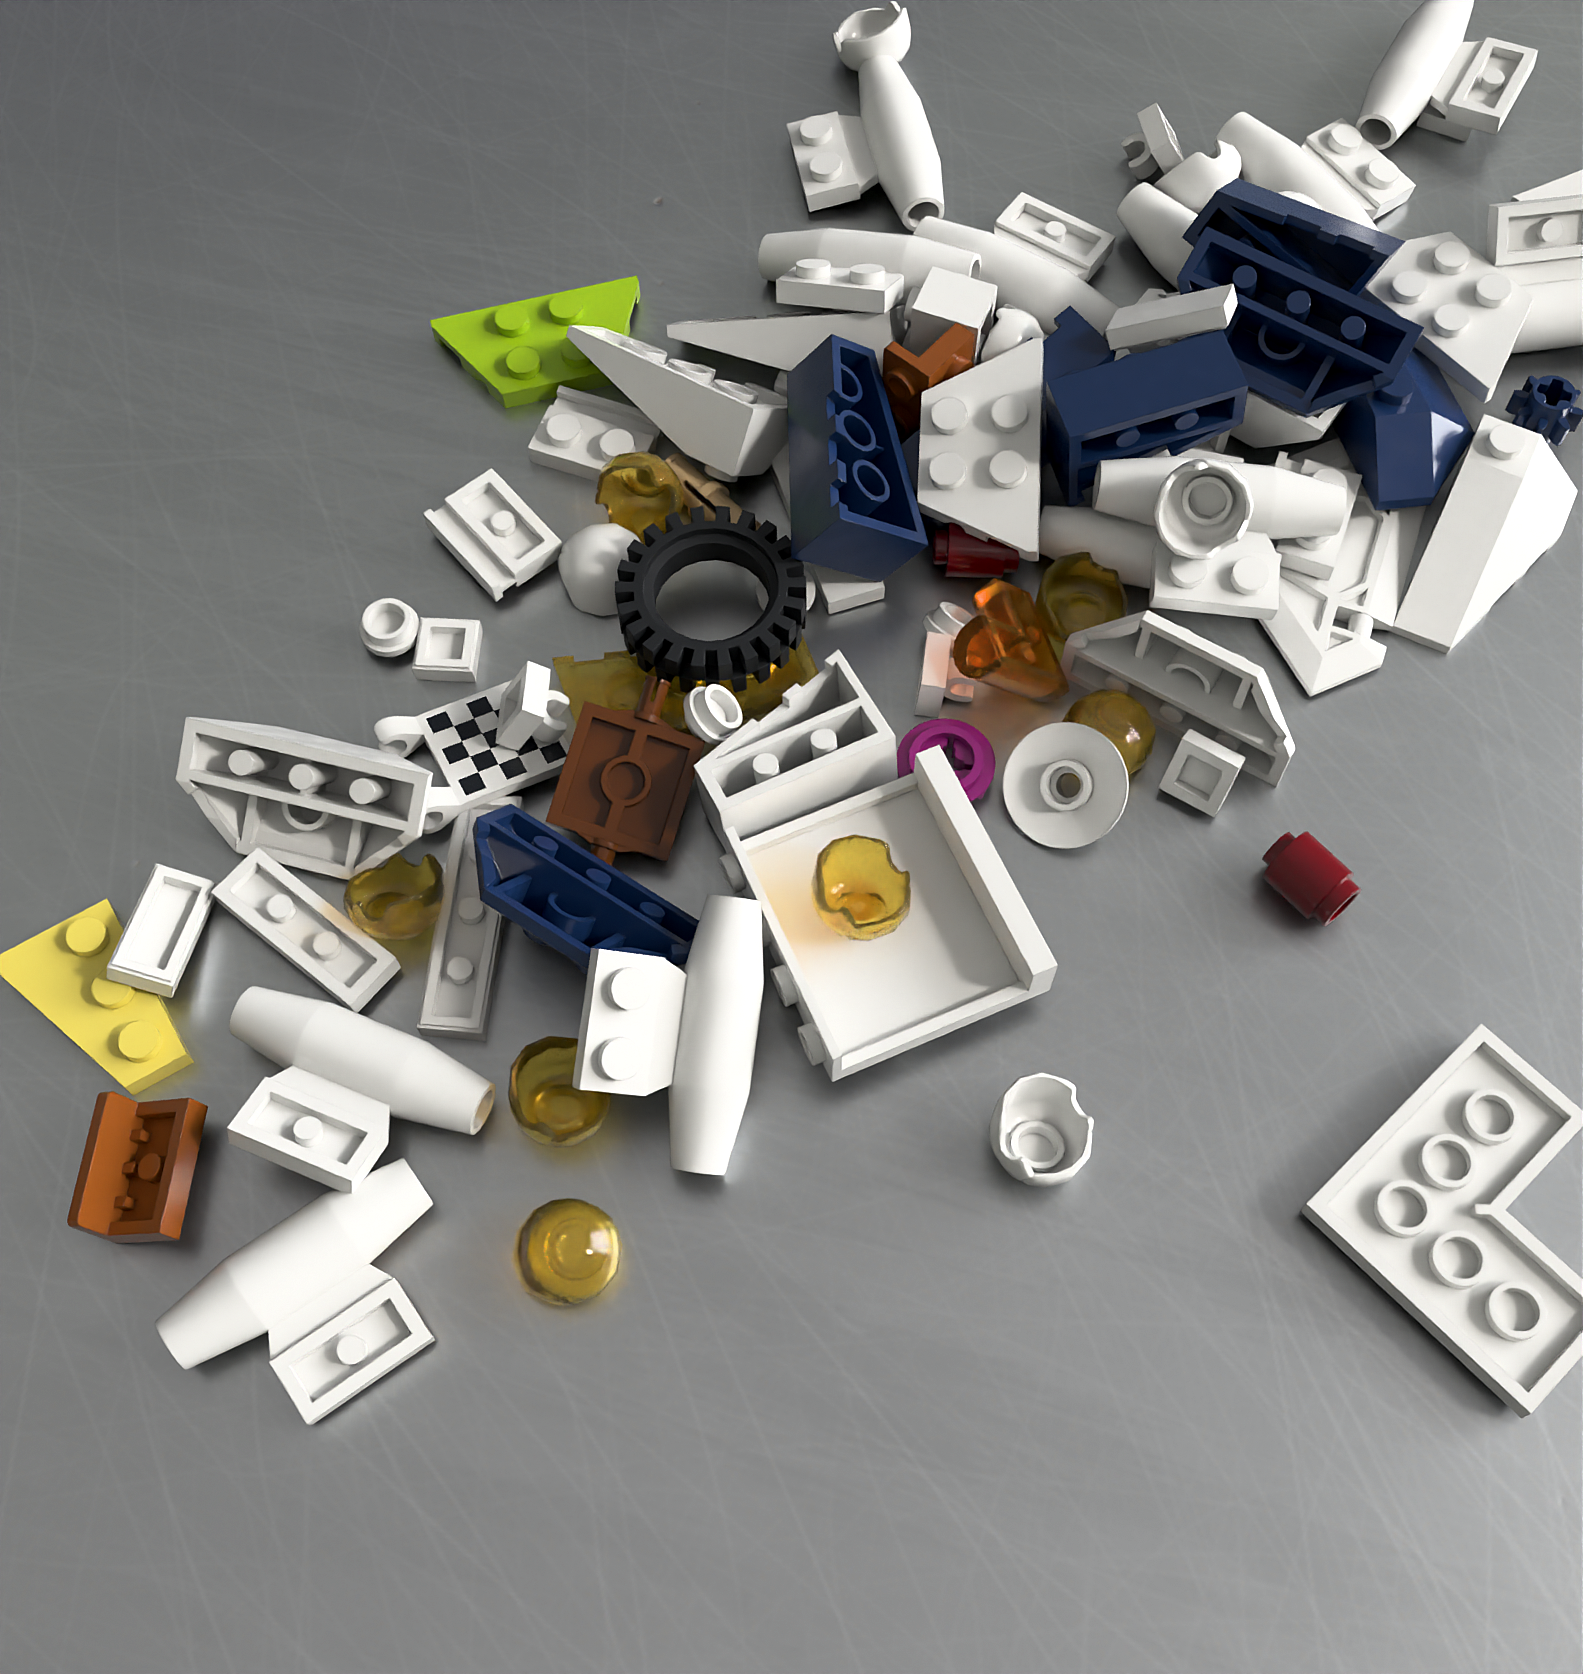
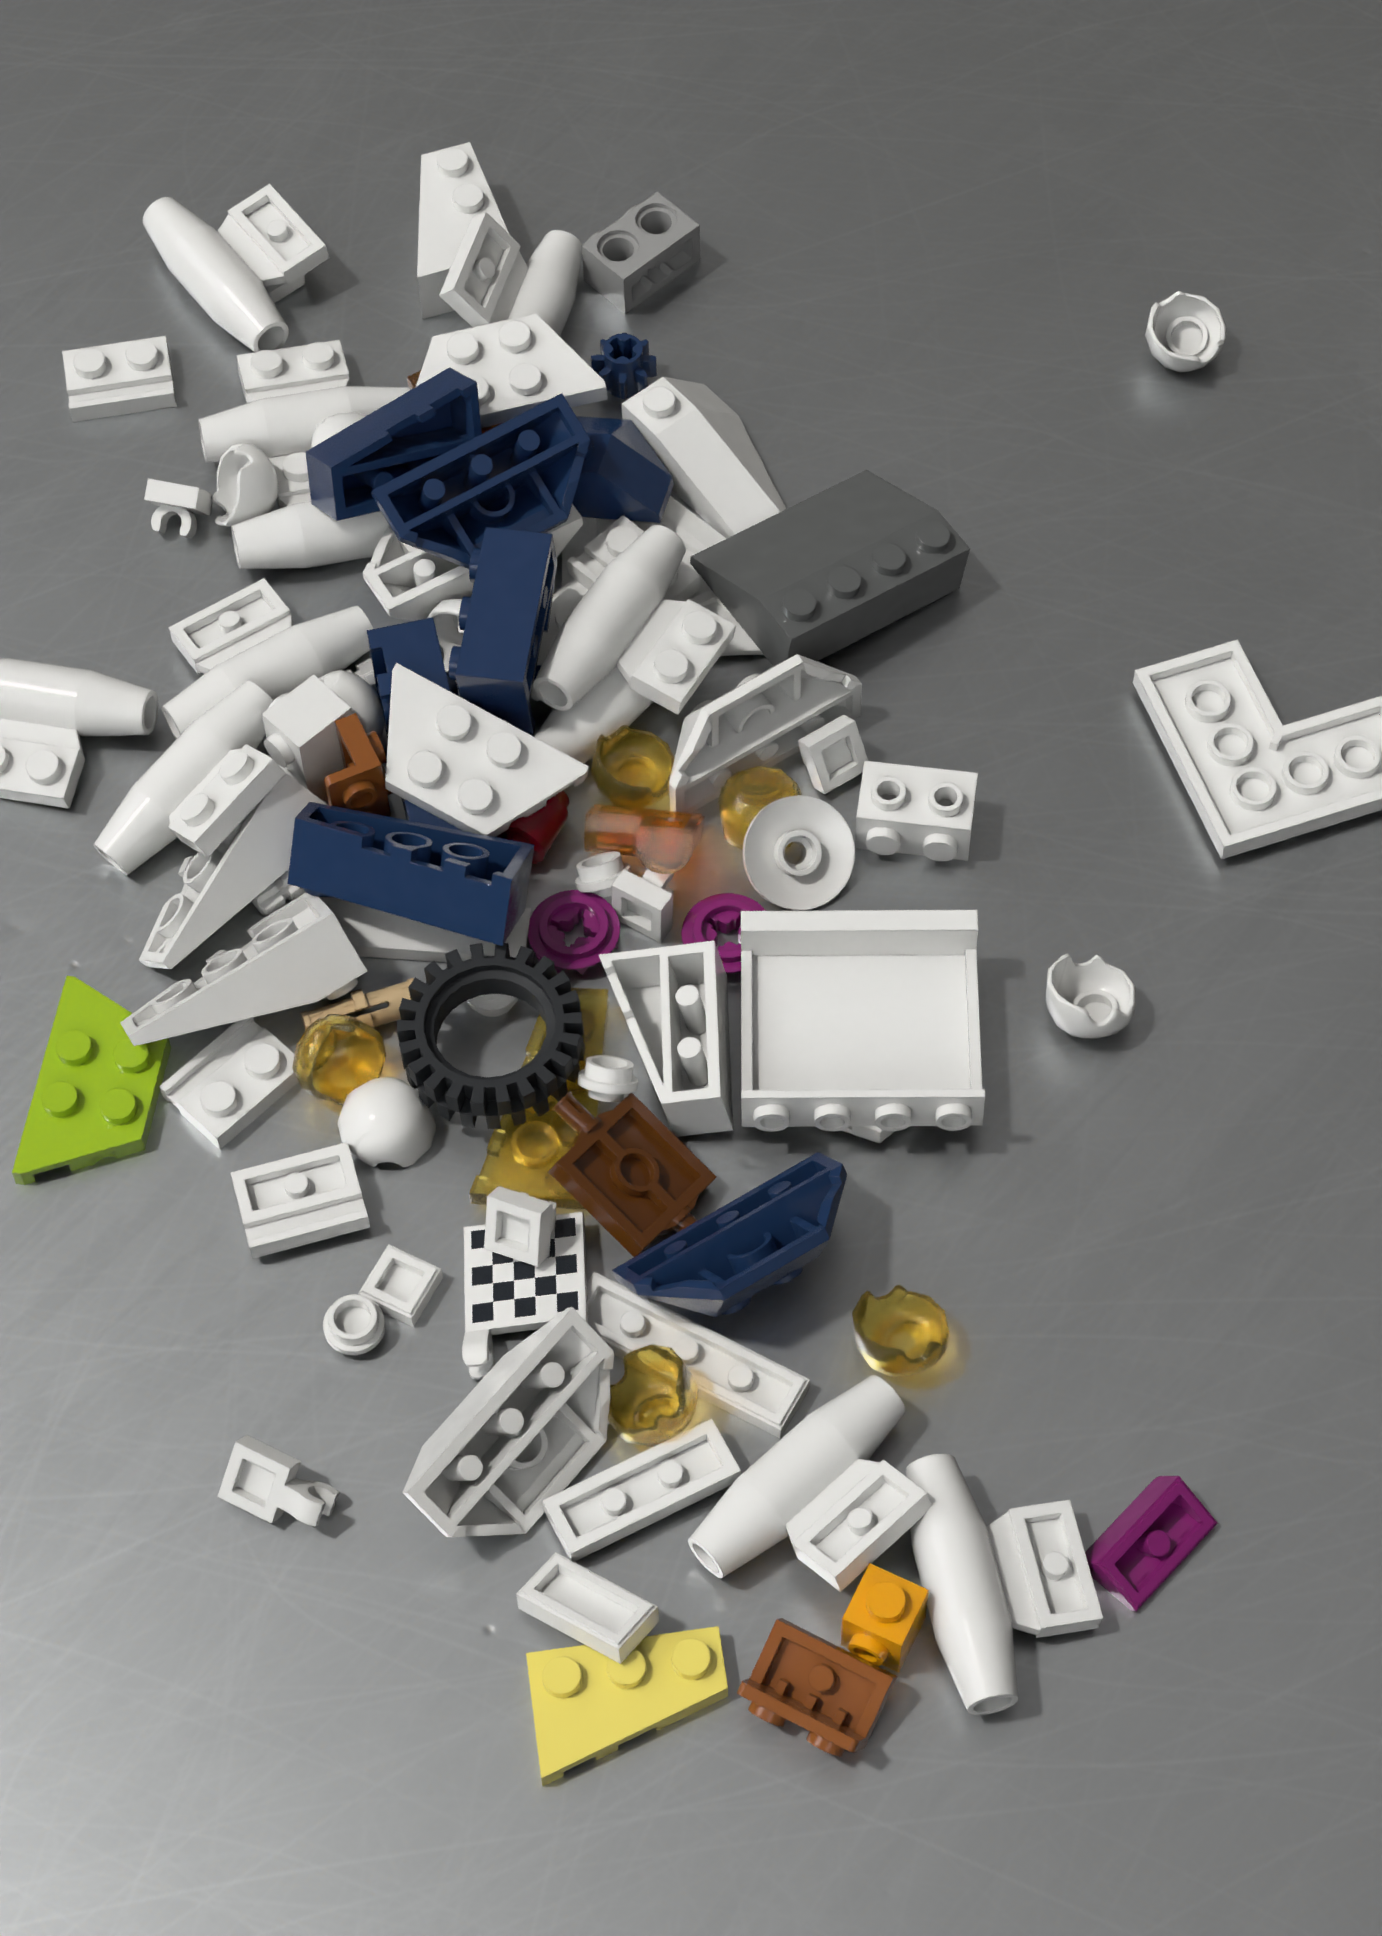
camera: 65 degrees left, 5 degrees down
clear yellow hair [511,1198,622,1306] -> none
white plate [572,894,764,1175] -> none
clear yellow hair [810,834,911,941] -> none
white tile [1105,284,1238,351] -> none
white hair [1153,458,1254,560] -> none
dark red brick [1262,831,1362,927] -> none
none -> white plate [62,336,177,422]
none -> white plate [217,1434,339,1526]
none -> magenta gear [528,890,620,976]
none -> dark grey slope [690,470,970,667]
none -> light orange brick [840,1563,929,1673]
none -> white brick [855,761,978,861]
none -> magenta slope [1085,1476,1218,1611]

